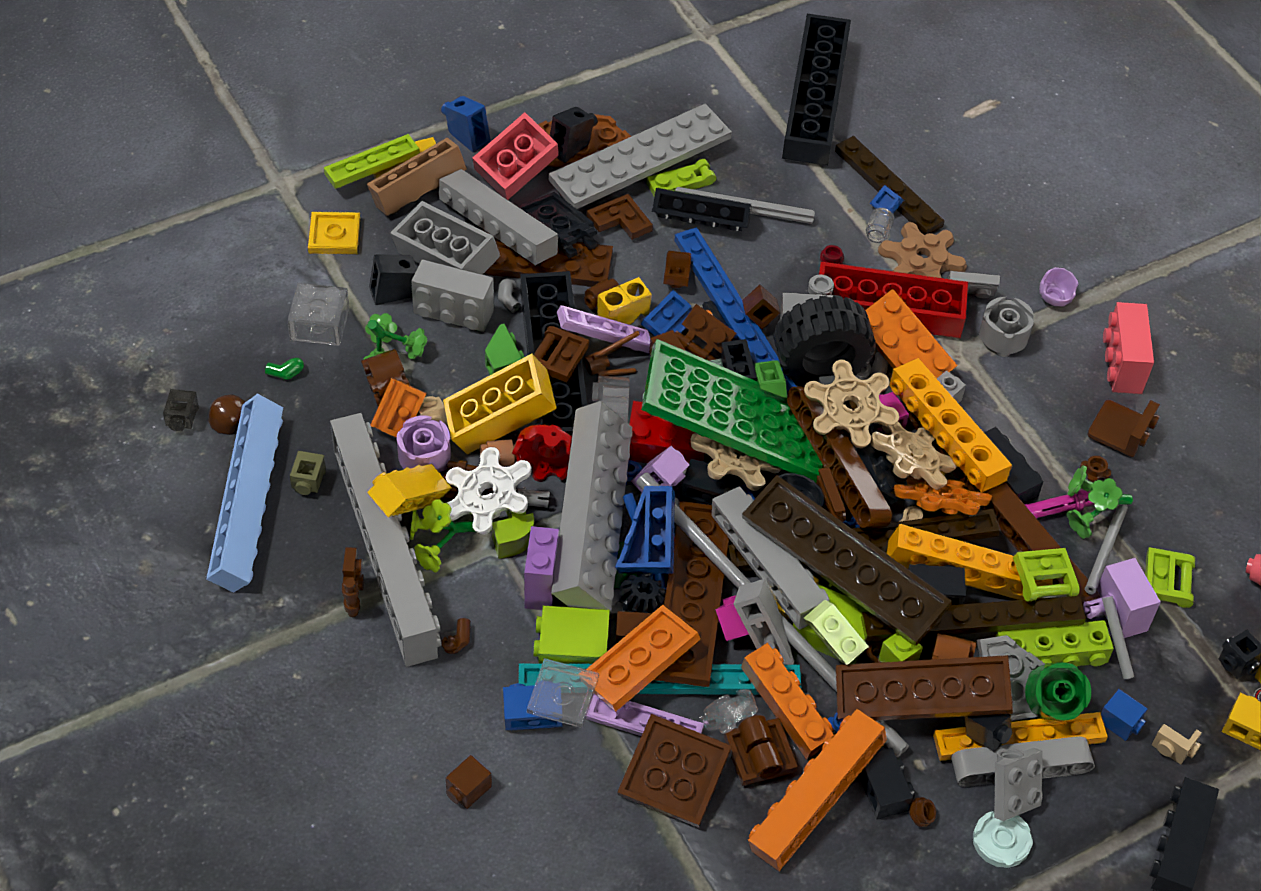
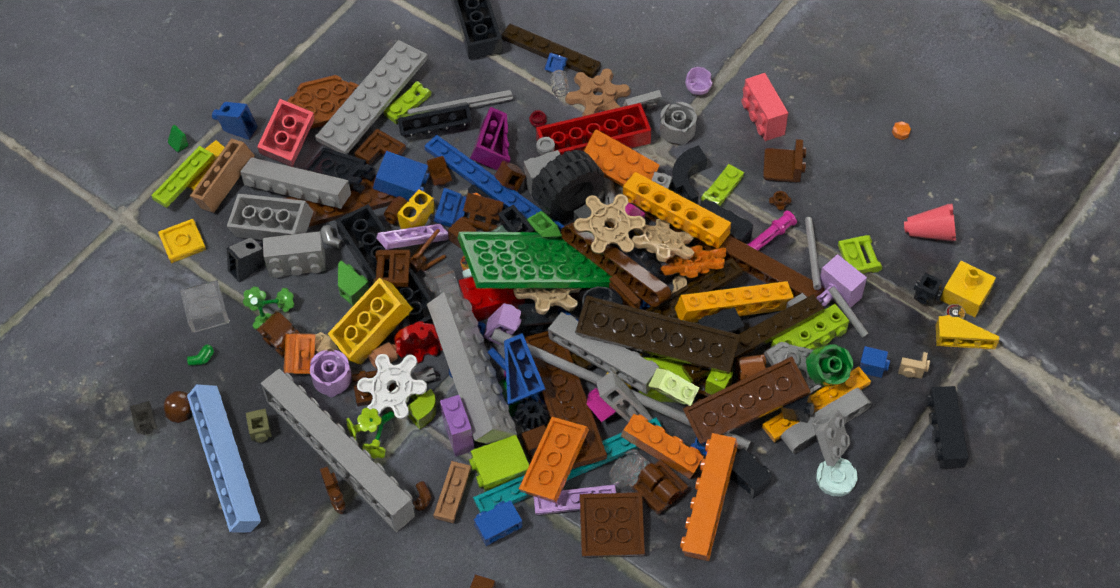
camera: 20 degrees left, 5 degrees up
yellow brick [367,464,452,517] -> none
clear tile [527,658,599,728] -> none
black torso [550,107,598,163] -> none
reddish brown plate [910,797,936,827] -> none
lime plate [1013,548,1079,601] -> none
bright green plant [1067,465,1133,539] -> none
none -> green slope [168,125,188,153]
none -> blue brick [373,151,429,201]
none -> medium nougat plate [434,461,471,523]
none -> magenta wedge [470,107,510,170]
none -> black arch [672,145,707,204]
none -> lime plate [701,164,744,206]

